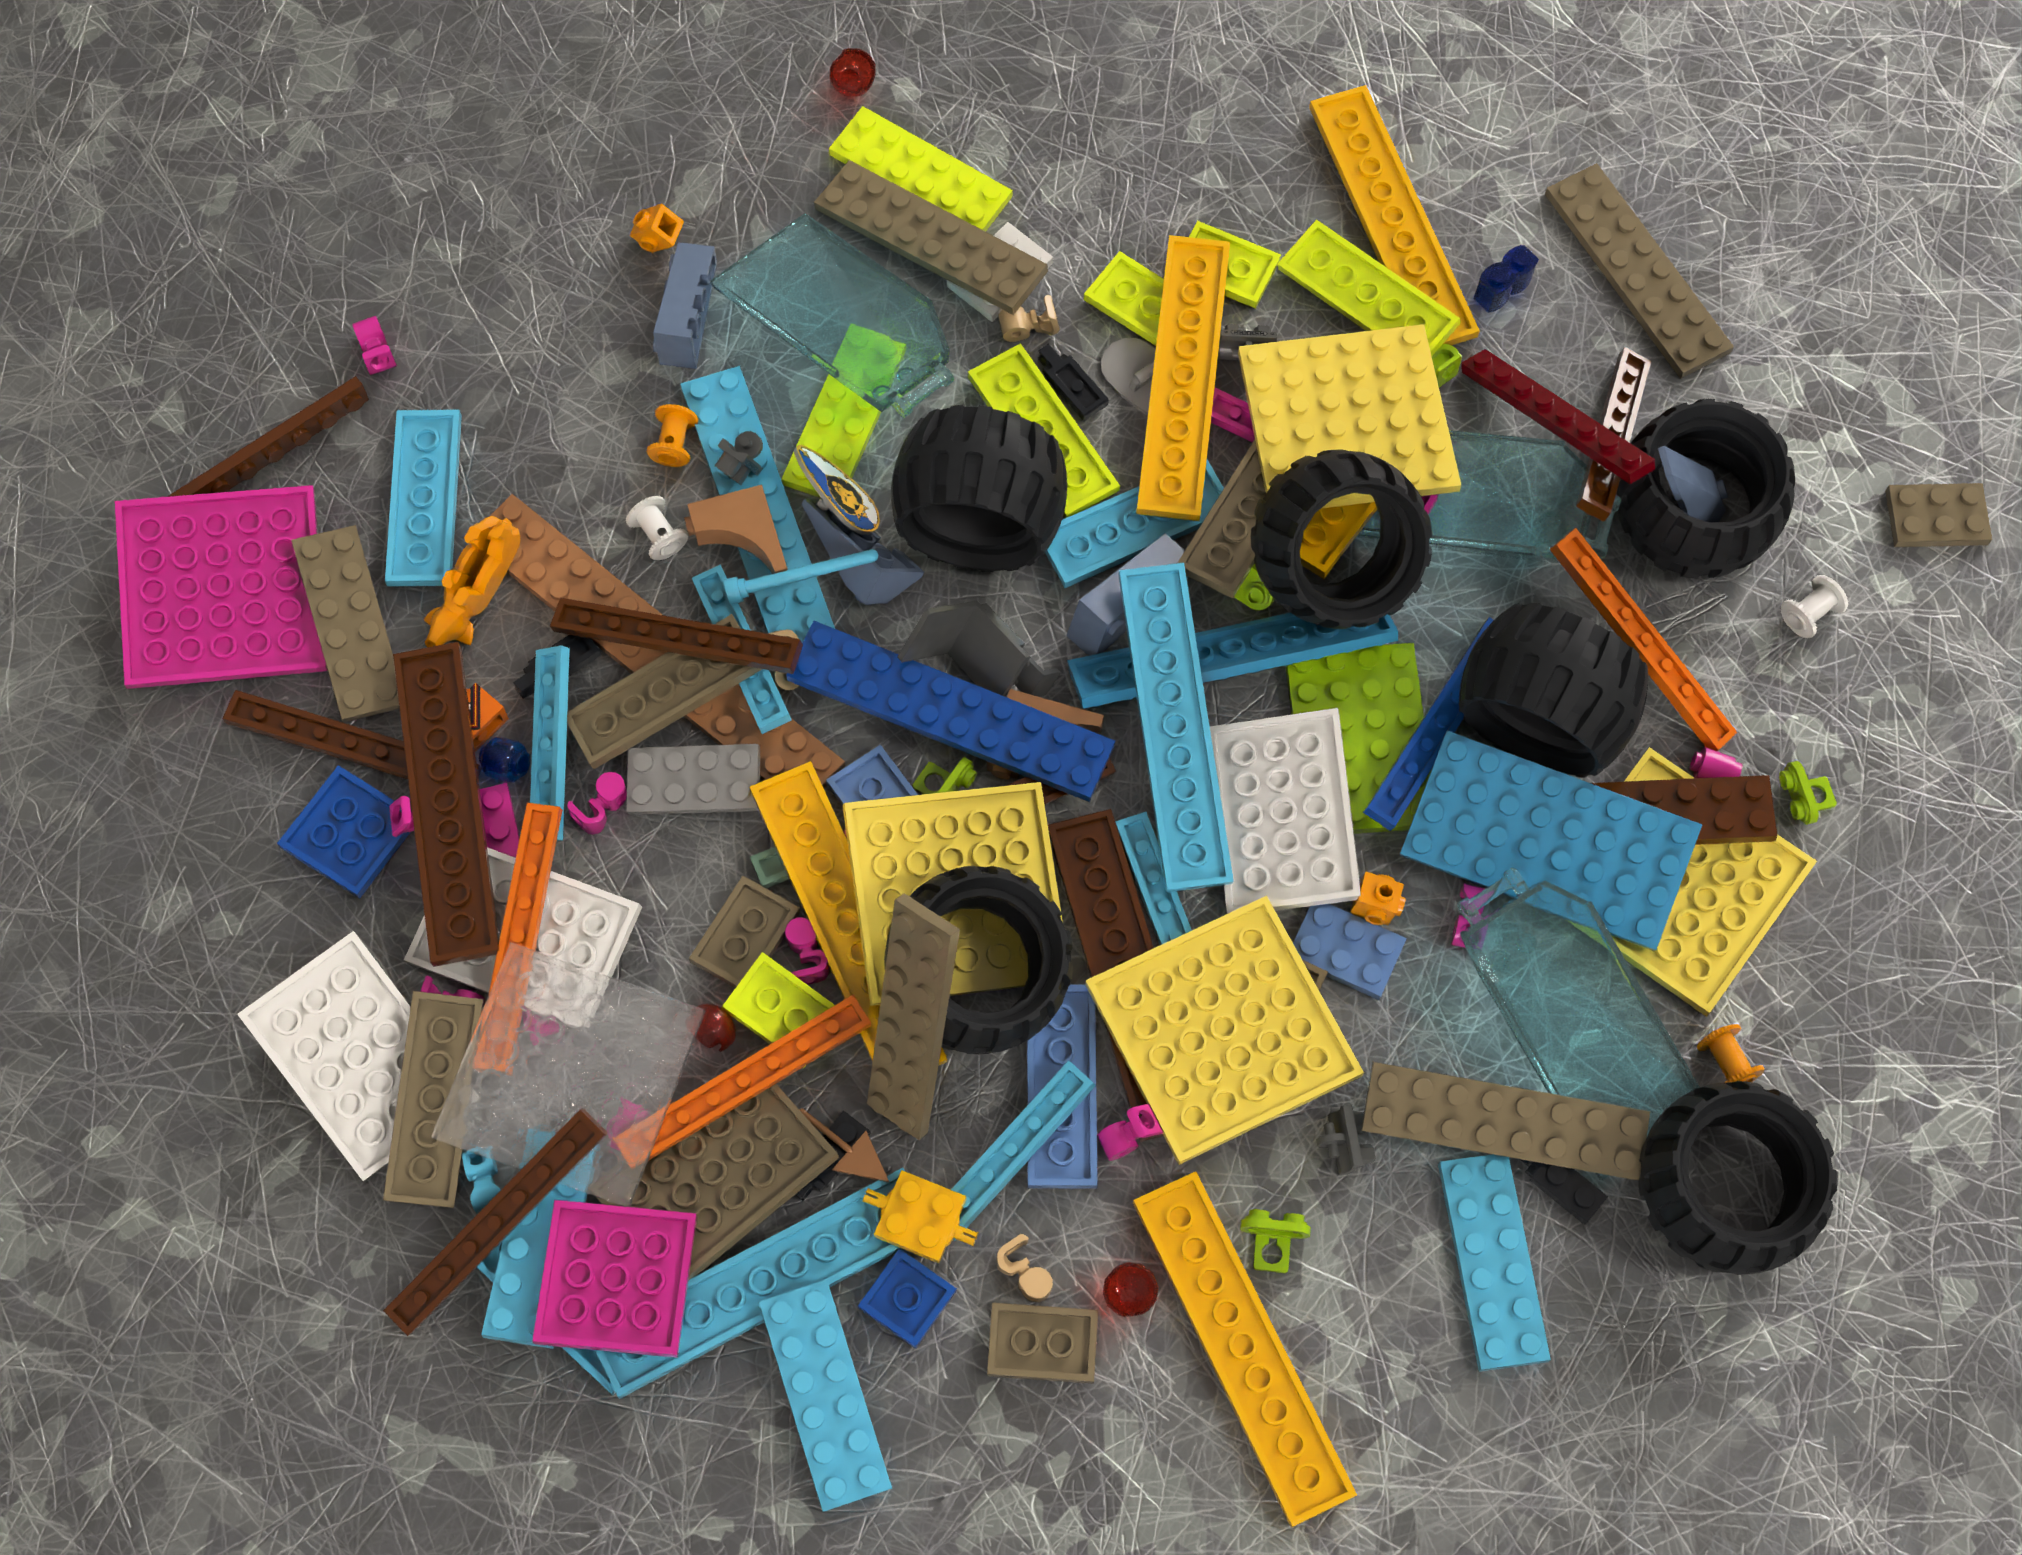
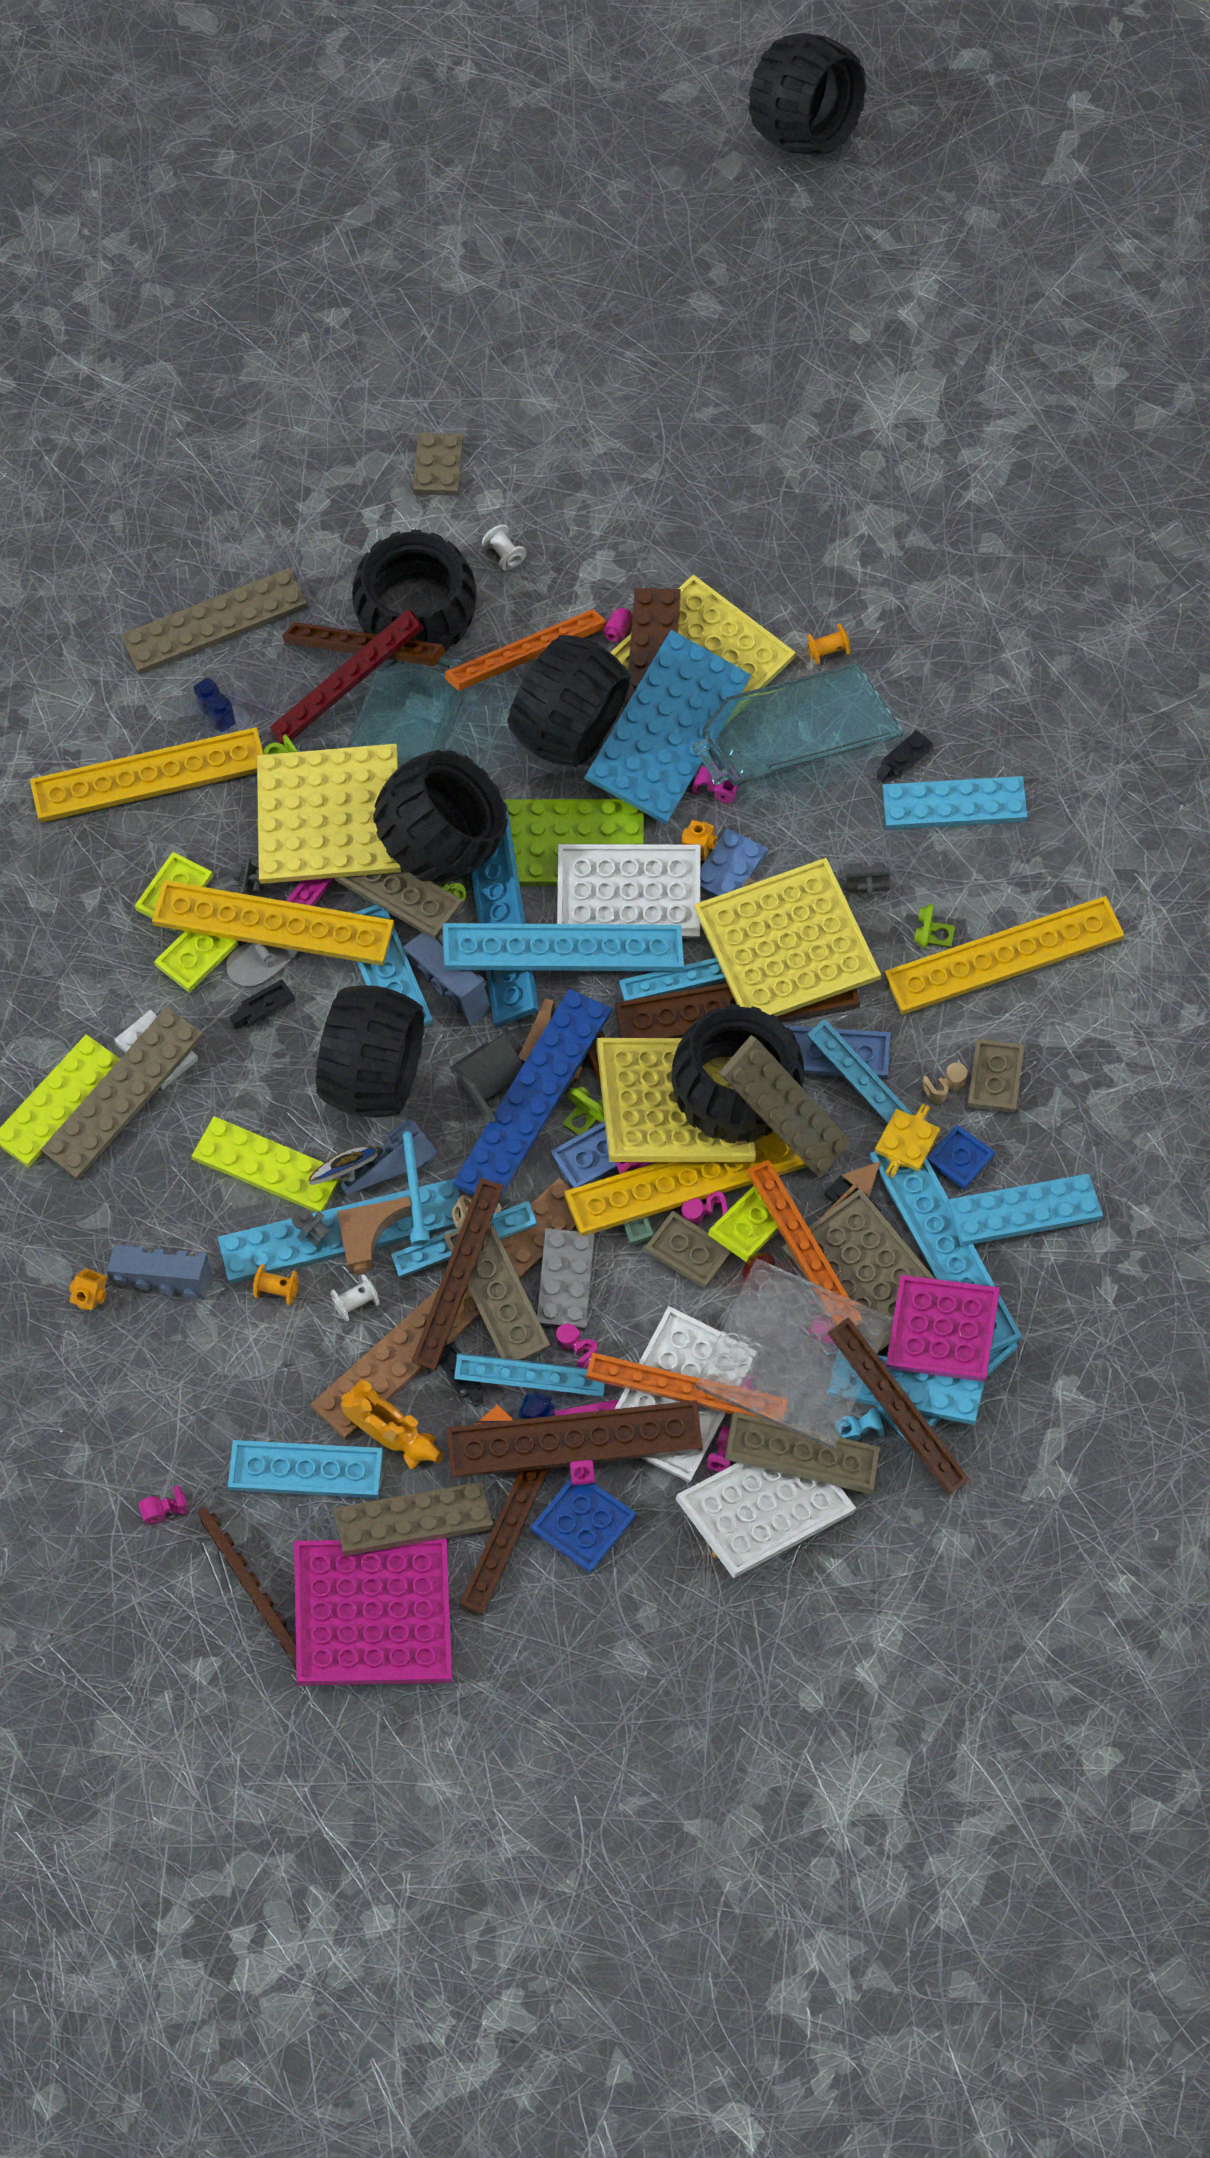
camera: 80 degrees left, 5 degrees down
clear light blue windscreen [710,213,954,418] -> none
neon yellow plate [968,343,1120,518] -> none
tan leg [998,295,1060,342] -> none
dark pink leg [1097,1104,1163,1161] -> none
clear red hair [1103,1262,1159,1317] -> none
neon yellow plate [1277,219,1461,357] -> none
dark tan plate [1361,1061,1651,1180] -> none
blue plate [1363,617,1494,831] -> none
black tyre [1638,1081,1838,1275] -> none
sand blue wedge [1658,446,1728,523] -> none
lime bracket [1779,761,1837,825] -> none

